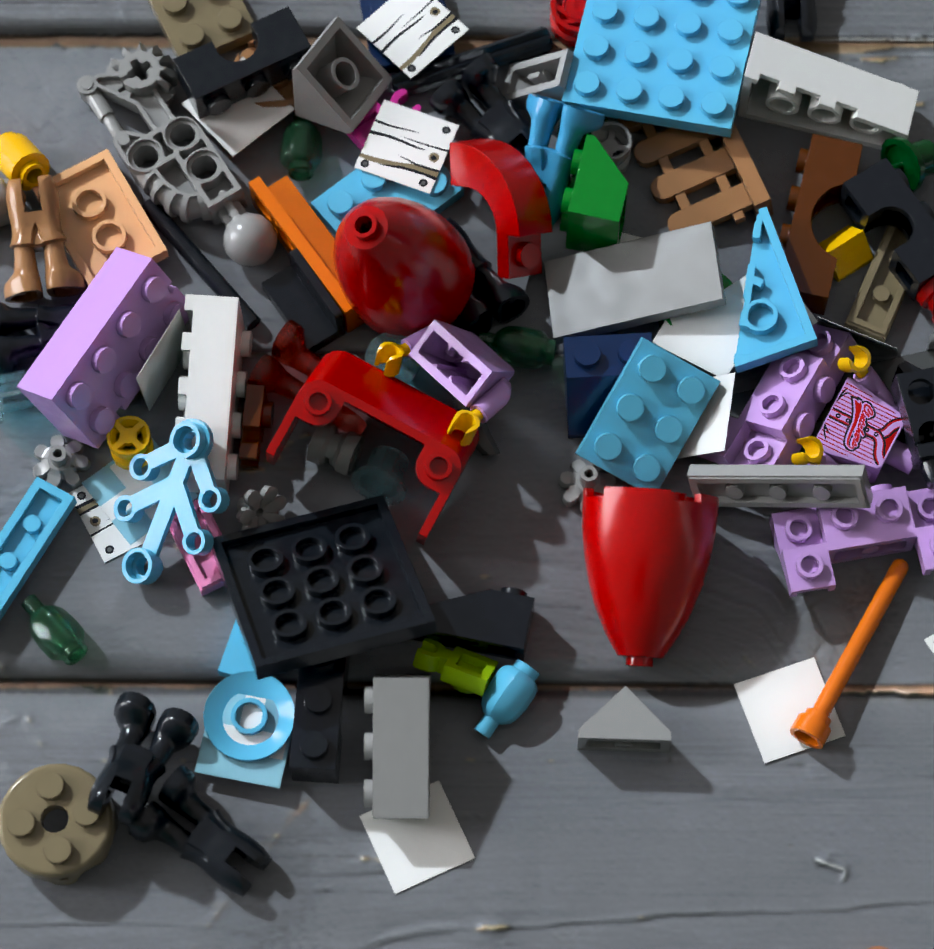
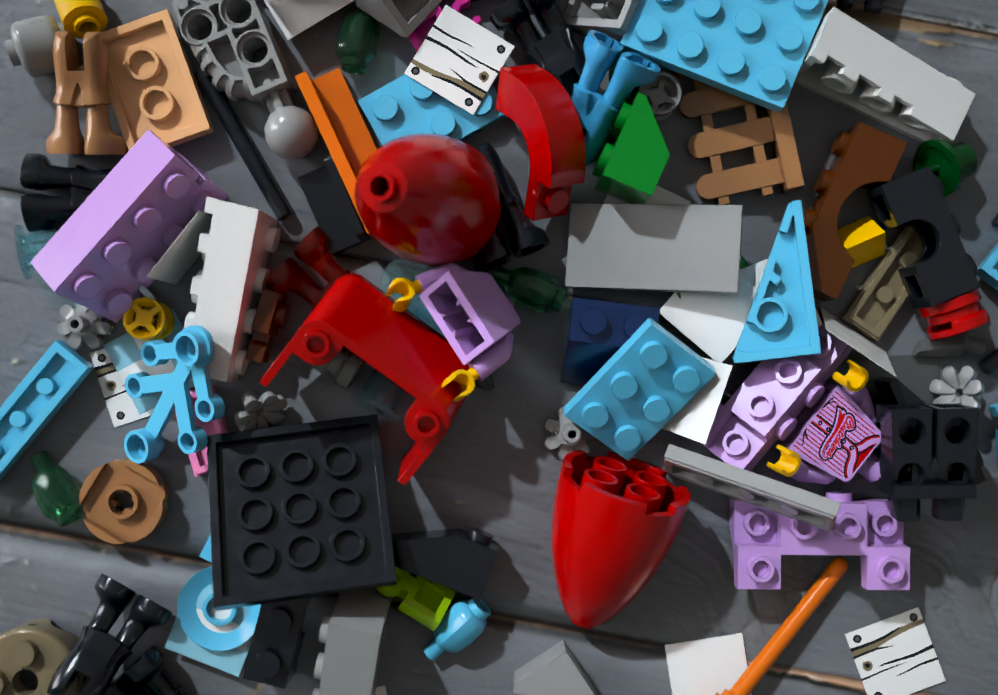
camera: 10 degrees right, 20 degrees up
none -> medium nougat plate [79,458,171,544]

